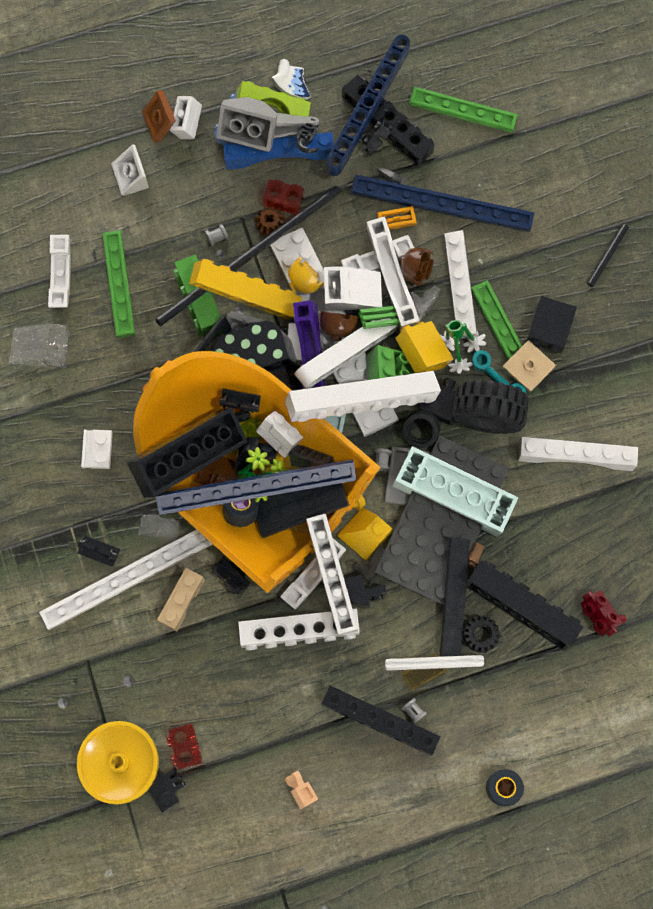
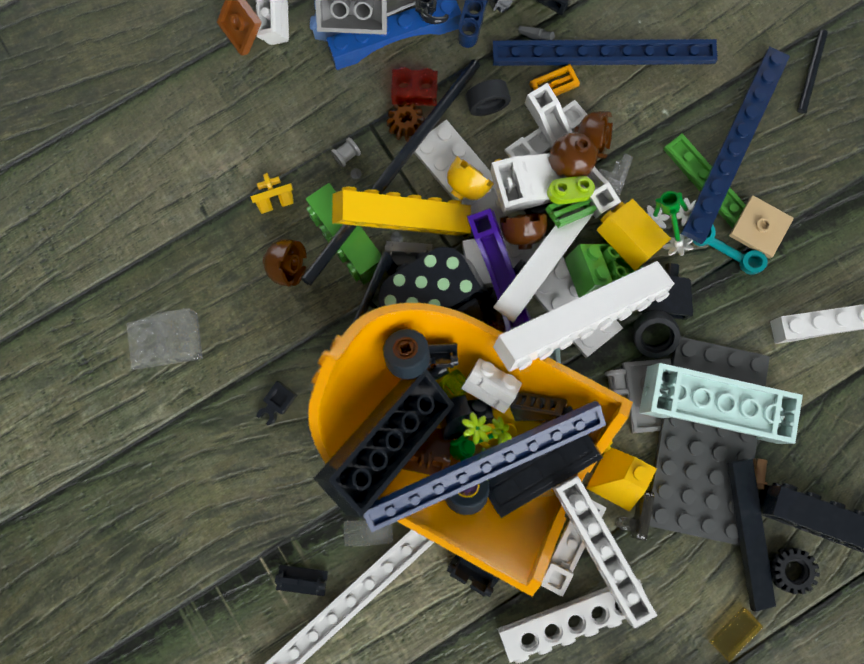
camera: 15 degrees left, 5 degrees up
white slope [48,235,71,308] -> none
white plate [81,430,113,469] -> none
bright green tile [102,230,135,338] -> none
white slope [111,145,149,196] -> none
tan arch [157,568,205,632] -> none
black brick [344,575,387,608] -> none
white axle [385,655,484,670] -> none
white plate [445,230,477,339] -> none
black tyre [452,380,529,434] -> none
black brick [526,296,577,354] -> none
none -> yellow hips [250,173,294,214]
none -> black plate [257,381,298,425]
none -> reddish brown cylinder [263,239,307,287]
none -> black wheel [383,329,430,379]
none -> black tyre [465,79,511,116]
none -> lime plate [547,176,595,204]
none -> reddish brown cylinder [549,132,597,177]
none -> dark blue plate [681,47,790,244]

